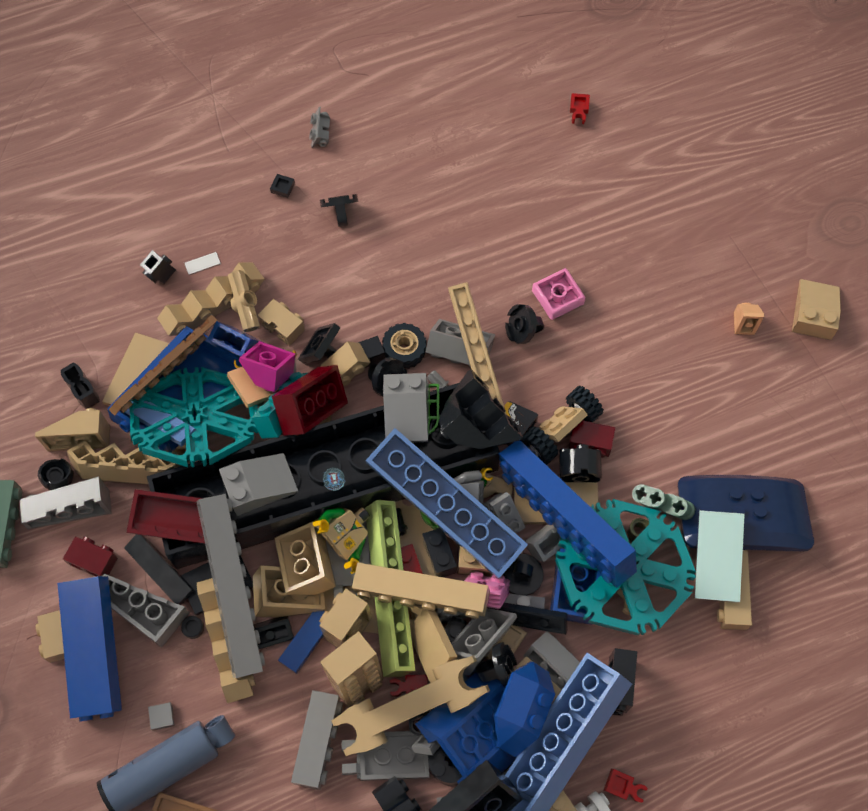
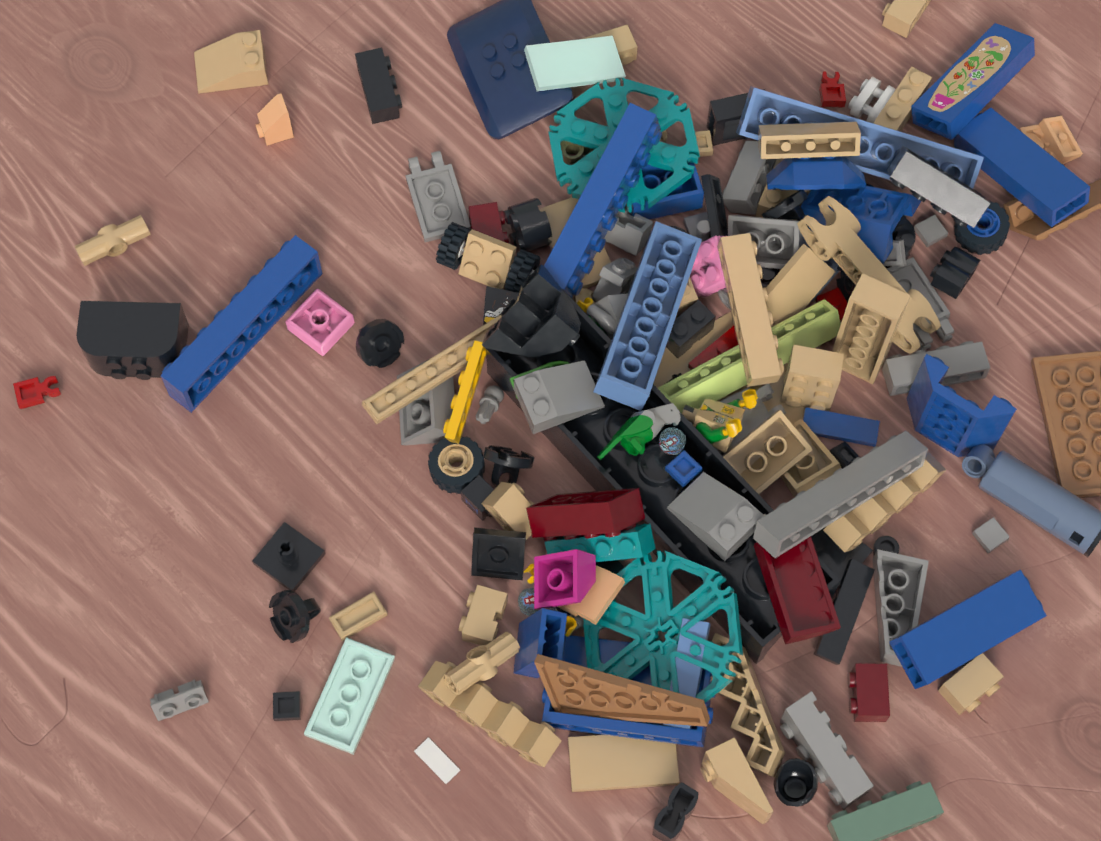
camera: 115 degrees left, 0 degrees up
black brick [140,250,176,284] -> none
sand green axle [632,484,695,520] -> none
none -> tan piece [74,215,151,266]
none -> black brick [76,301,189,380]
none -> blue brick [161,235,323,413]
none -> black tile [252,522,326,592]
none -> light aqua tile [304,637,395,755]
none -> tan tile [329,592,387,641]
none -> black brick [355,48,402,124]
none -> light grey tile [405,151,471,243]
none -> yellow plate [443,340,486,444]
none -> green animal [597,403,681,459]
none -> blue tile [665,450,702,487]
none -> tan plate [695,130,713,157]
none -> tan brick [758,122,861,159]
none -> blue slope [906,354,1017,457]

